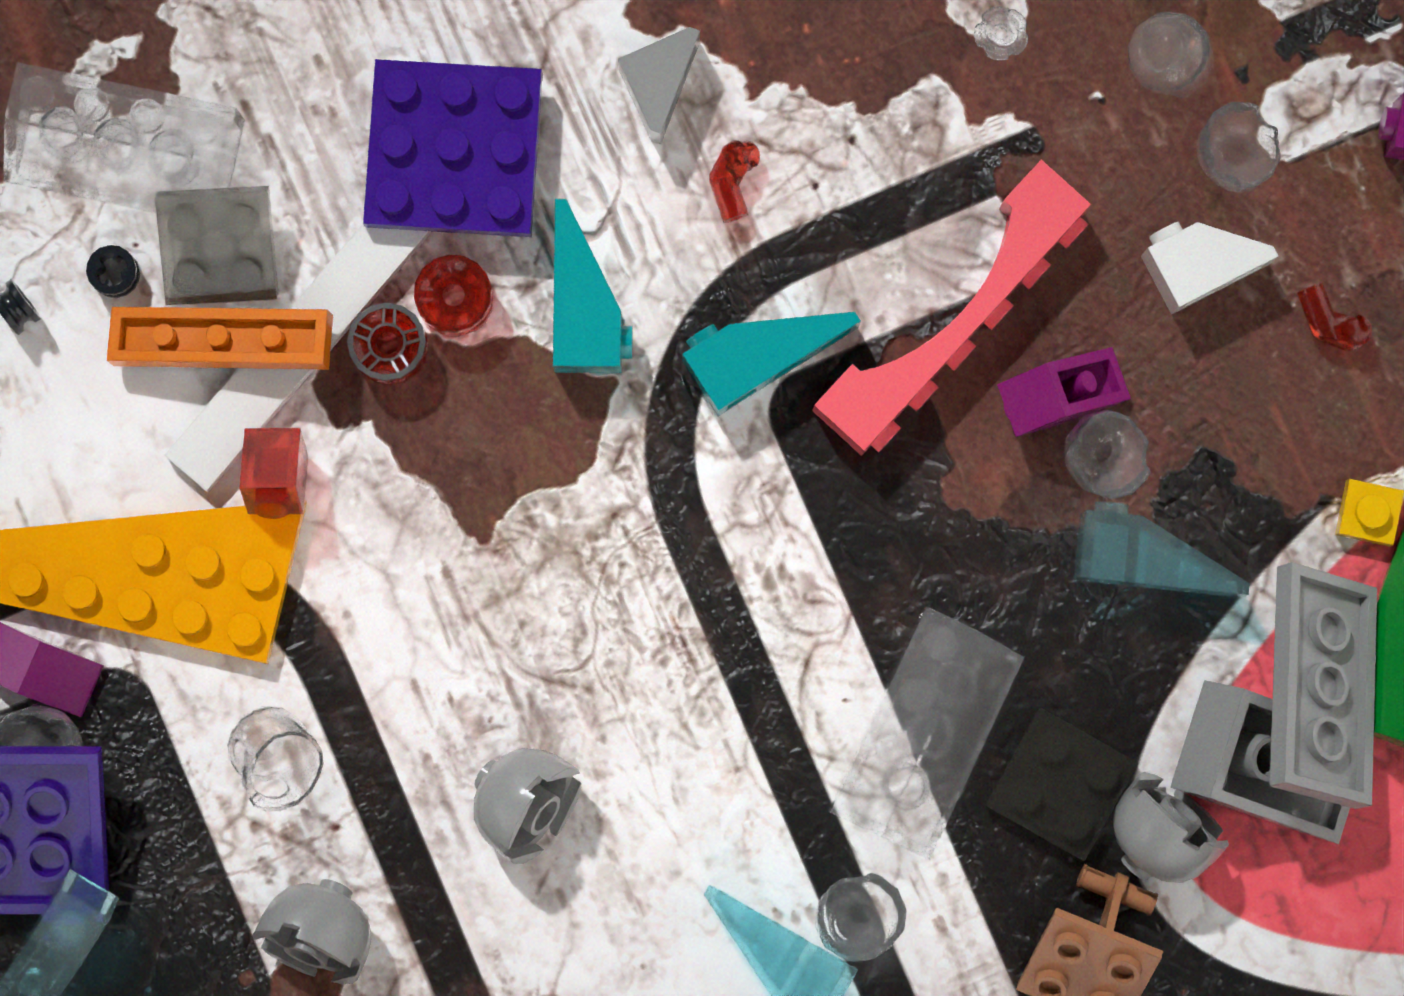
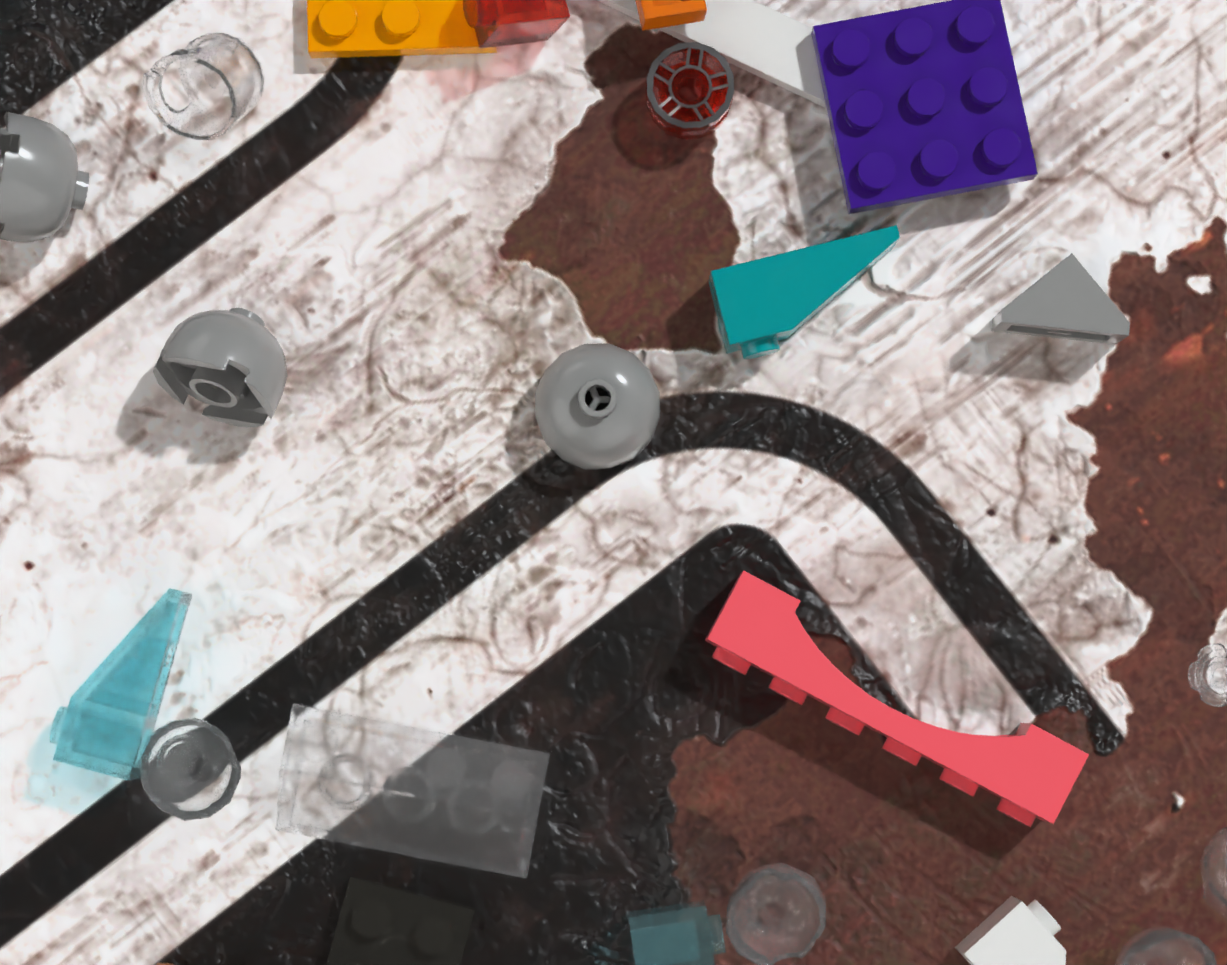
camera: 75 degrees right, 0 degrees up
clear red wheel [414,254,494,337] -> none
teal slope [682,312,861,416] -> none
clear red arm [709,140,760,223] -> none
magenta slope [997,347,1131,437] -> none
none -> light grey cylinder [535,344,660,470]

